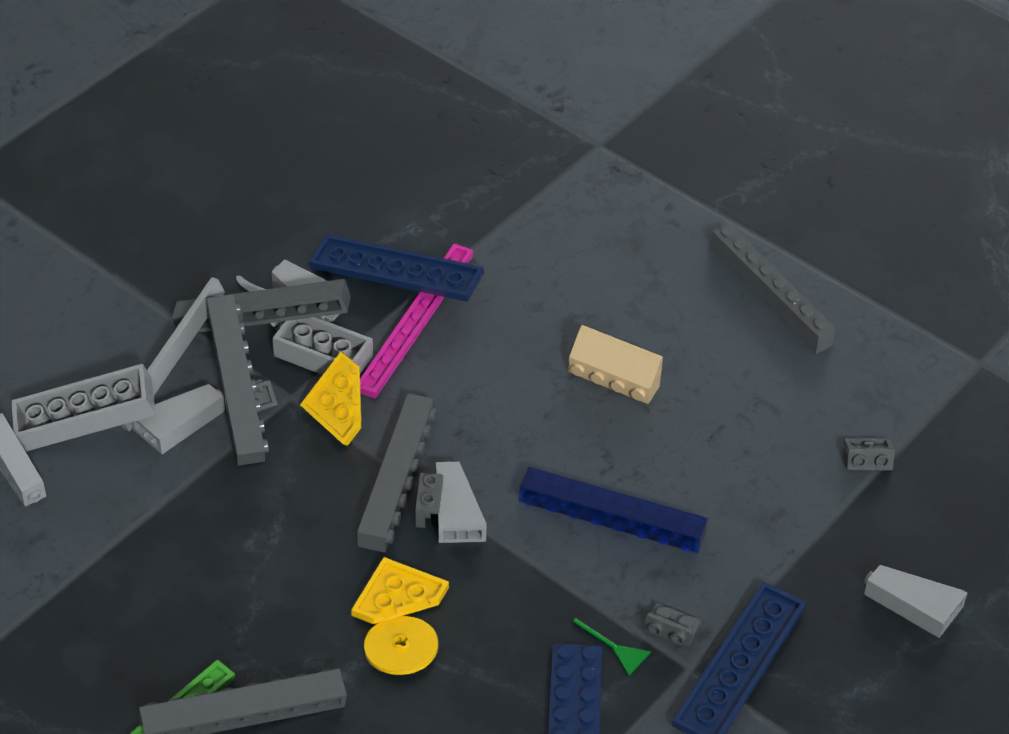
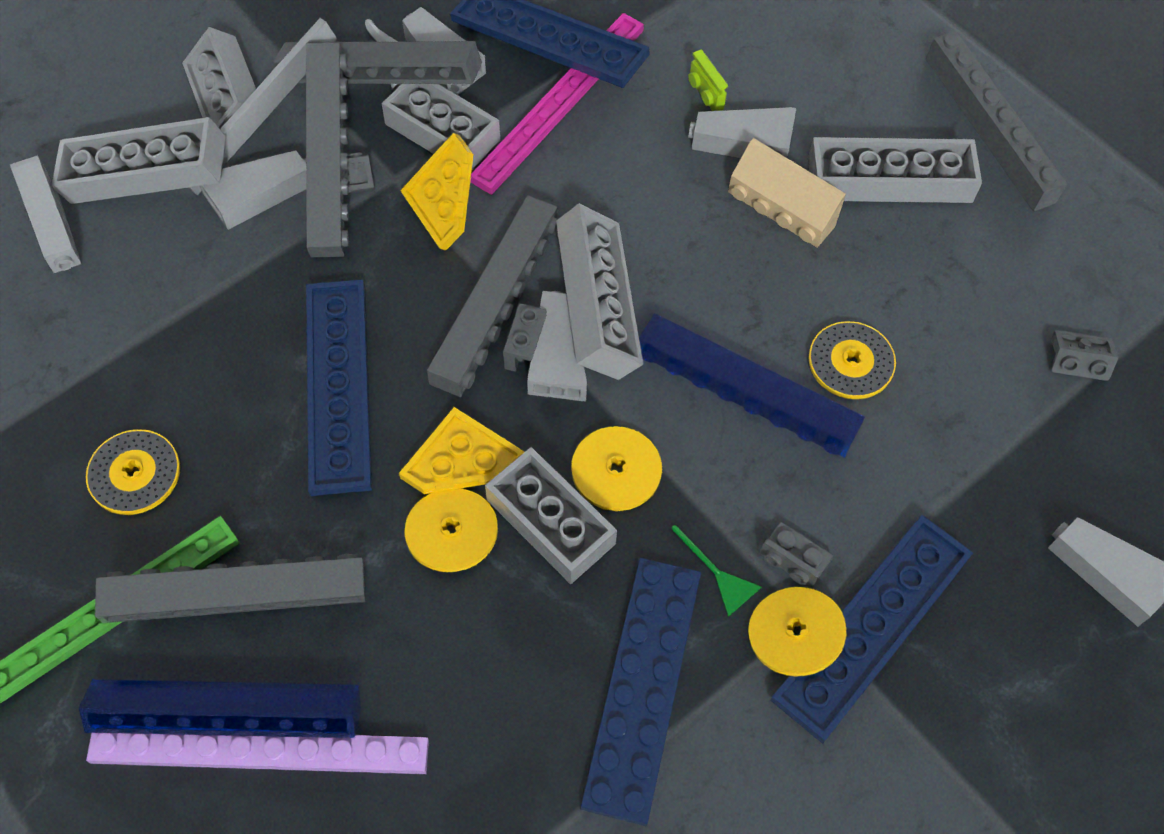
camera: 10 degrees right, 15 degrees up
none -> piece [86,430,180,515]
none -> light grey slope [182,27,256,129]
none -> dark blue plate [306,280,372,496]
none -> light grey brick [485,447,617,584]
none -> light grey brick [556,203,643,380]
none -> yellow piece [571,426,662,511]
none -> lime plate [688,49,728,111]
none -> light grey slope [688,107,796,158]
none -> yellow piece [748,587,846,676]
none -> light grey brick [808,137,982,203]
none -> piece [808,321,896,399]

